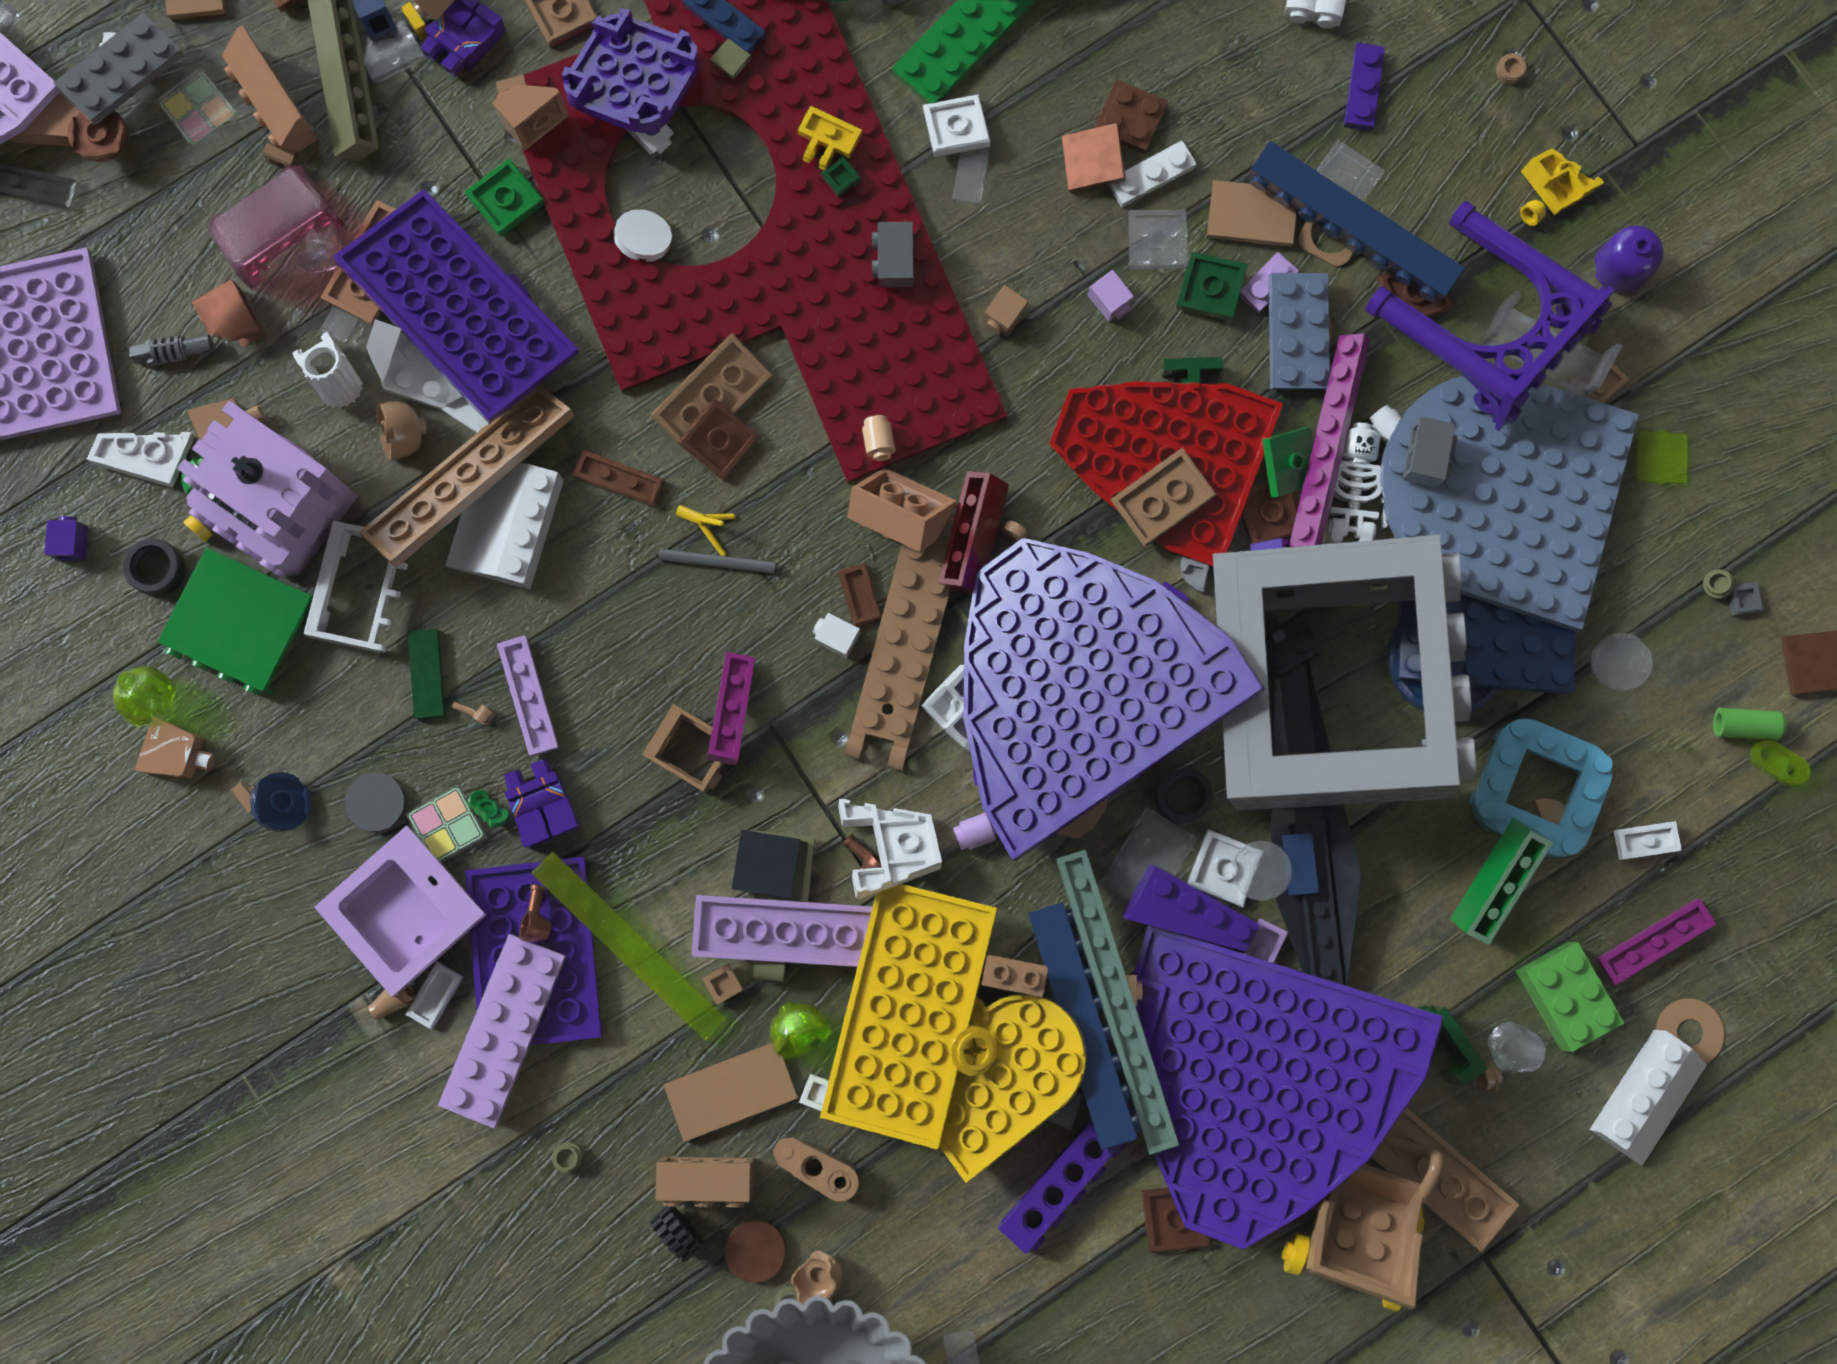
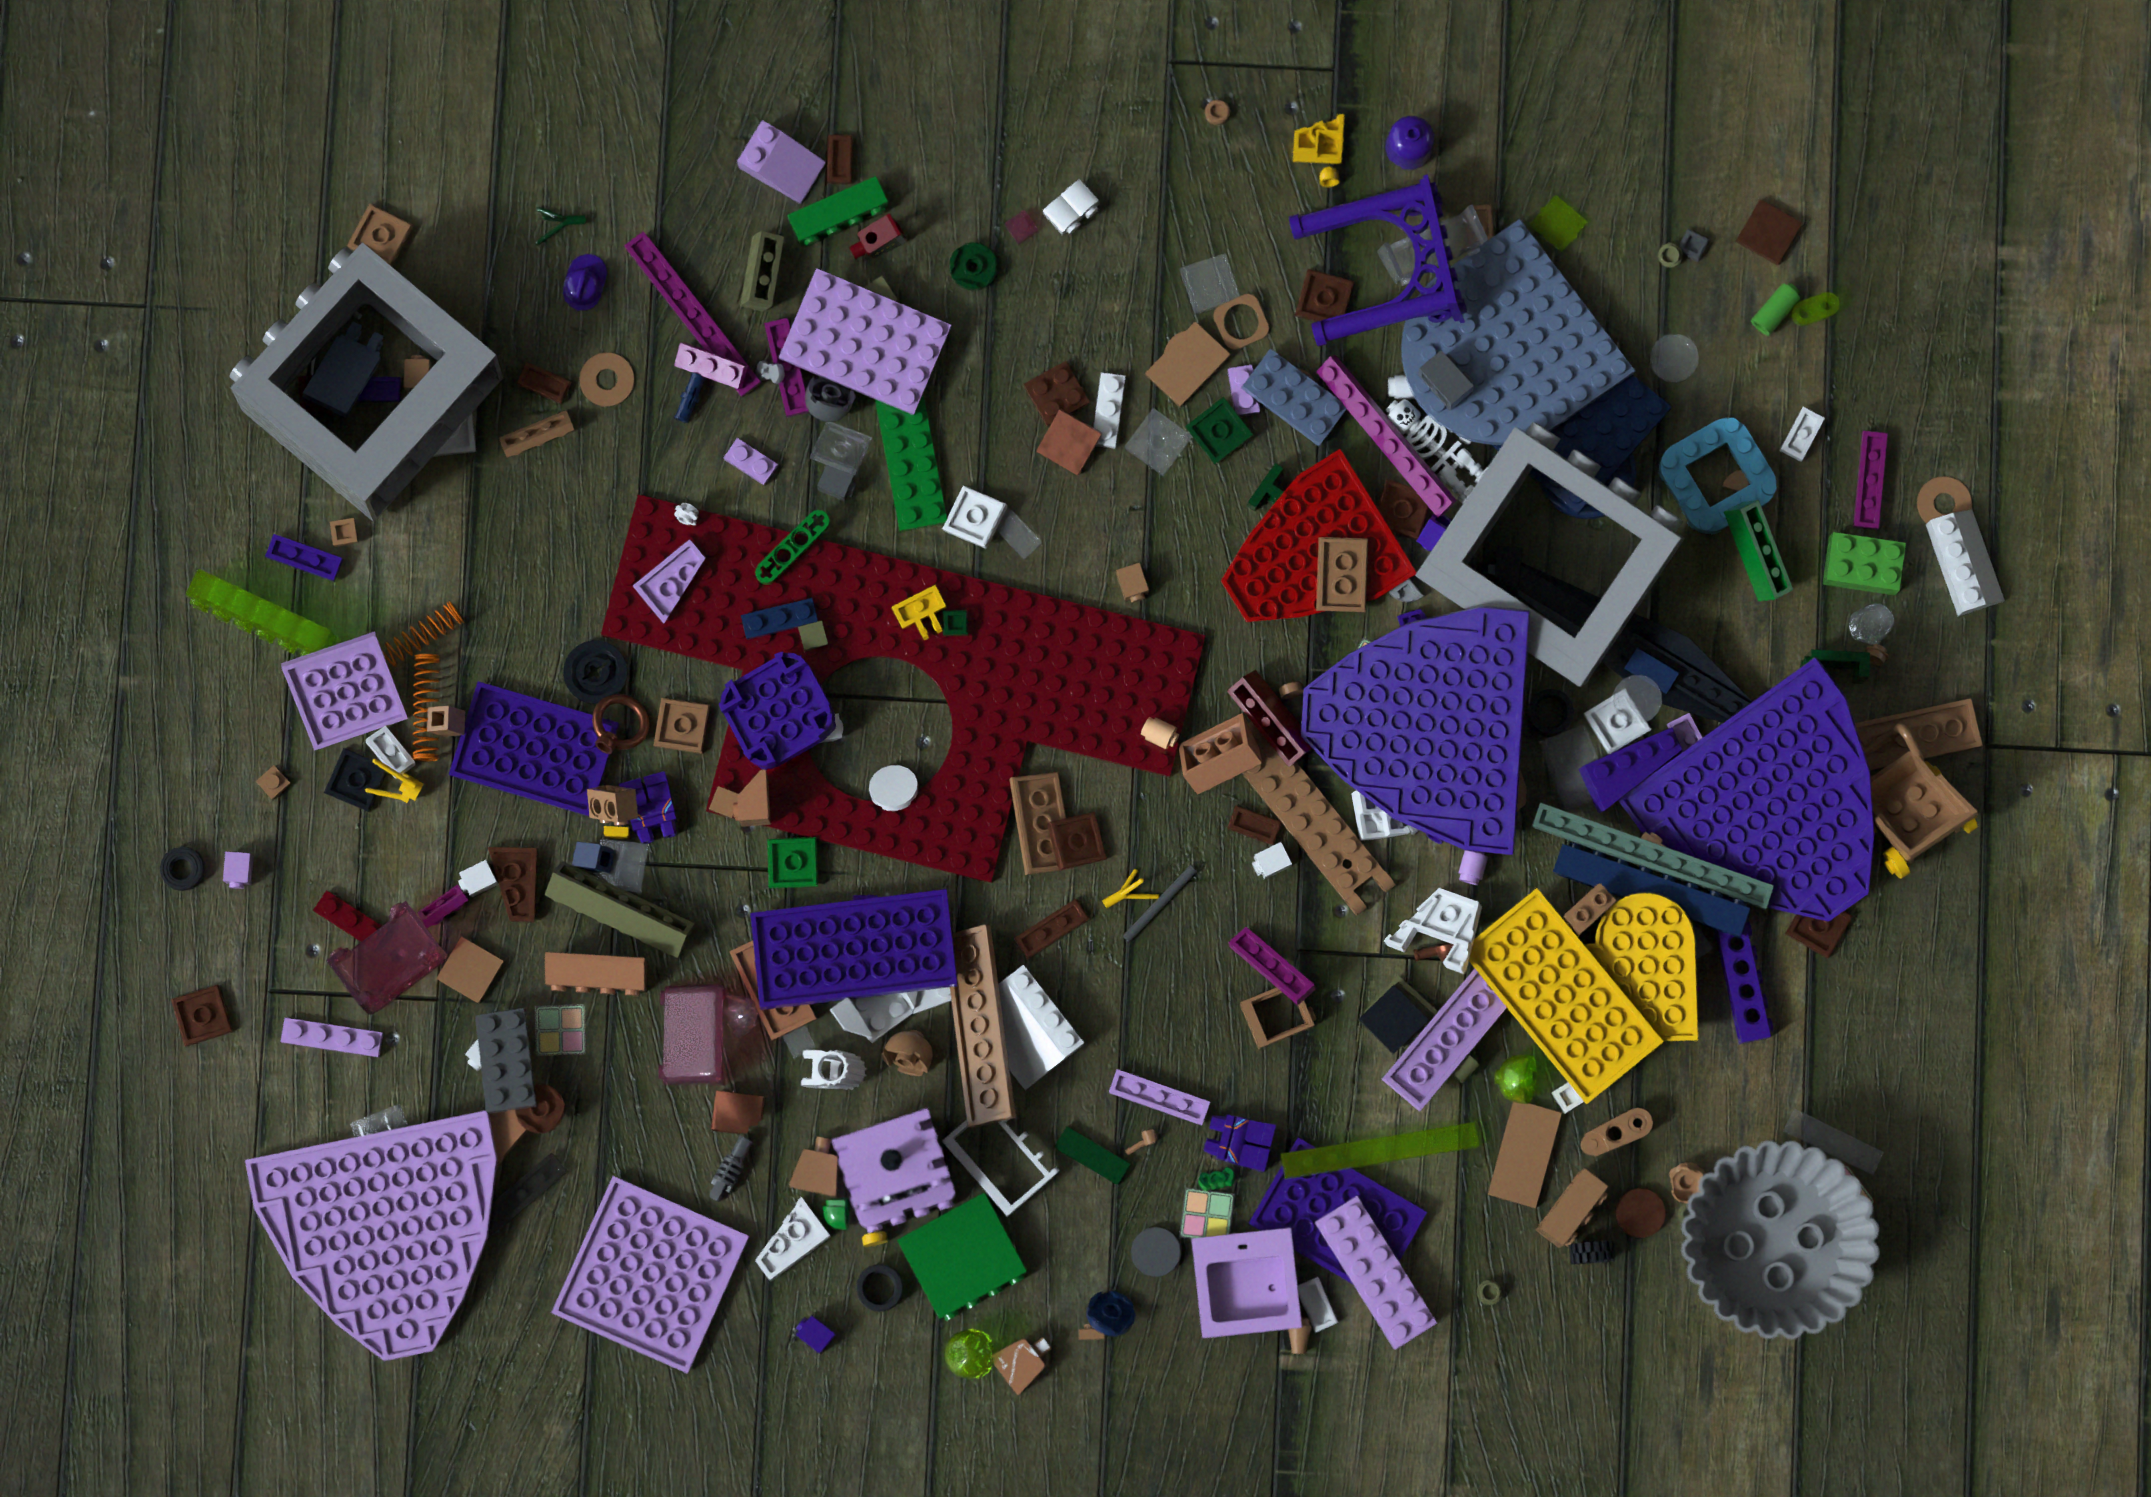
camera: 55 degrees left, 0 degrees up
medium nougat tile [263,143,295,167] -> none
copper bar [519,885,551,942] -> none
medium nougat plate [702,963,744,1005] -> none
dark grey brick [872,222,913,288] -> none
yellow gear [949,1025,997,1076] -> none
lavender brick [1088,270,1134,322] -> none
dark blue brick [1247,141,1464,303] -> none
green plate [1262,427,1313,497] -> none
dark purple plate [1343,43,1385,131] -> none

